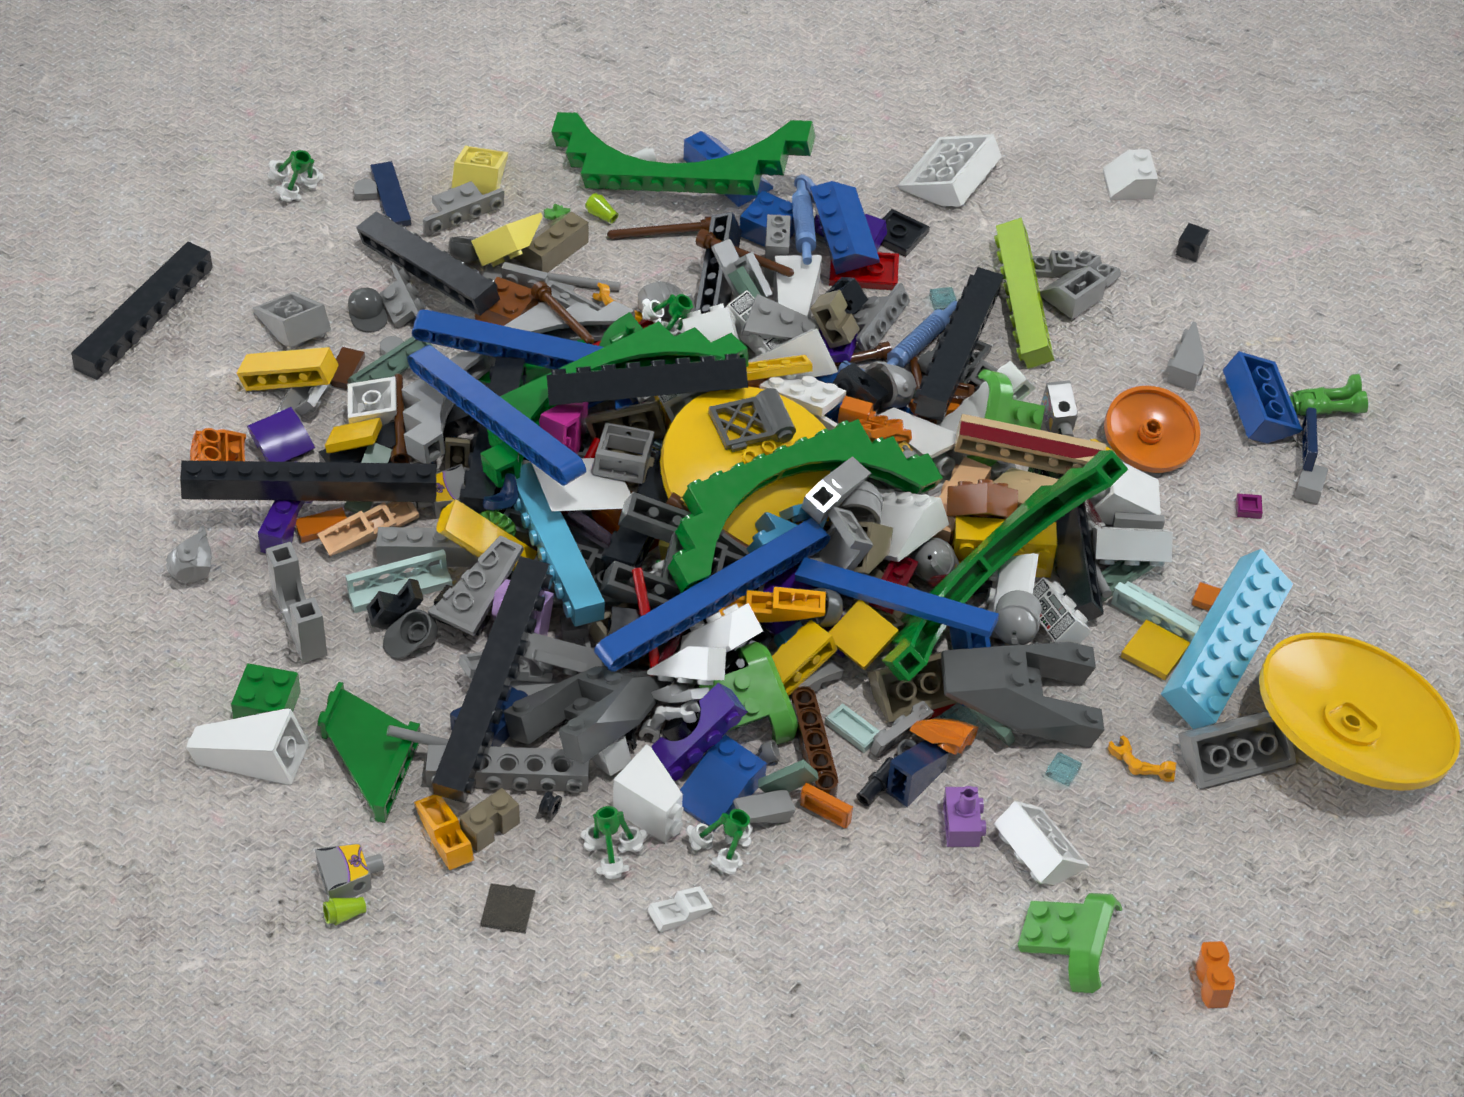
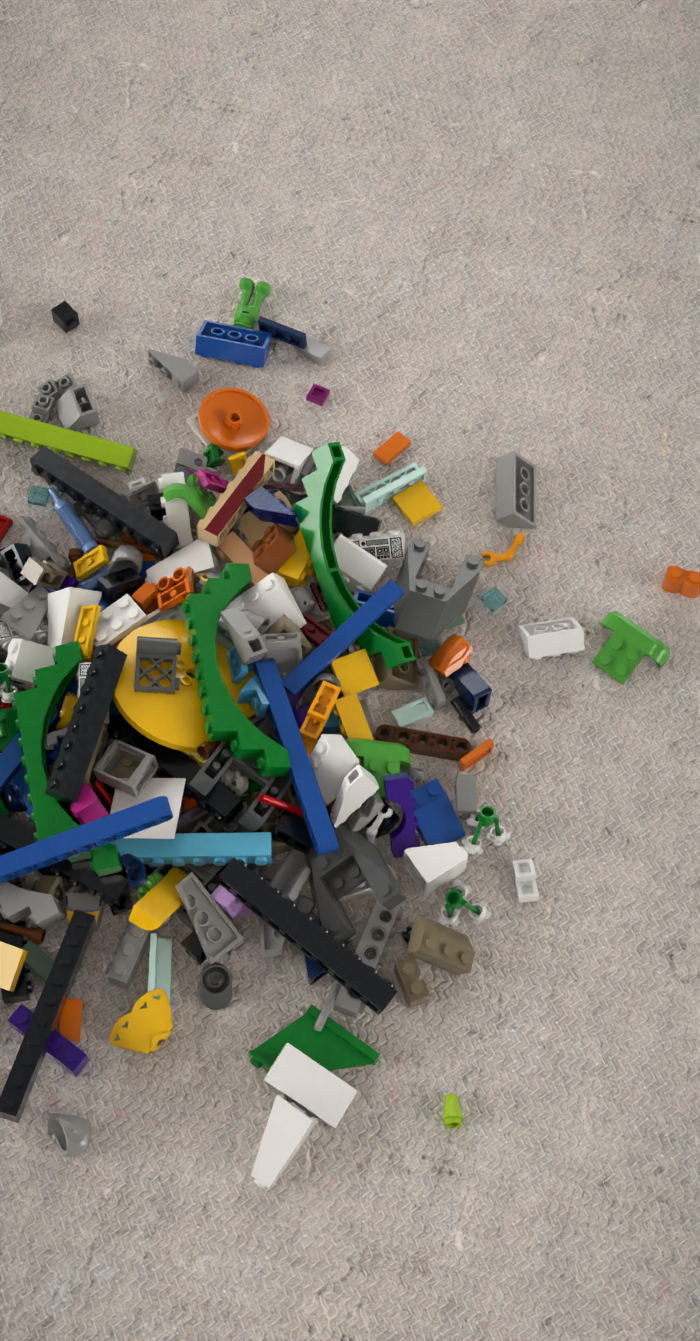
camera: 70 degrees left, 15 degrees up
green brick [231,663,301,719] -> none
light grey arch [266,542,328,663] -> none
light grey torso [315,843,384,901] -> none
light nougat slope [317,502,419,556] -> none
black brick [366,578,424,630] -> none
light orange slope [414,794,474,870] -> none
clear smoke piece [480,883,536,934] -> none
sand green tile [758,760,818,793] -> none
medium lavender brick [943,786,986,847] -> none
light grey helmet [994,590,1042,645] -> none
medium azure brick [1161,549,1293,729] -> none
yellow dish [1259,632,1460,791] -> none
none -> yellow plate [73,545,109,580]
none -> yellow piece [109,989,173,1054]
none -> dark pink hinge [195,469,229,493]
none -> green tile [203,444,225,468]
none -> clear blue slope [244,486,299,527]
none -> white tile [264,1043,357,1128]
none -> dark tan slope [406,914,475,975]

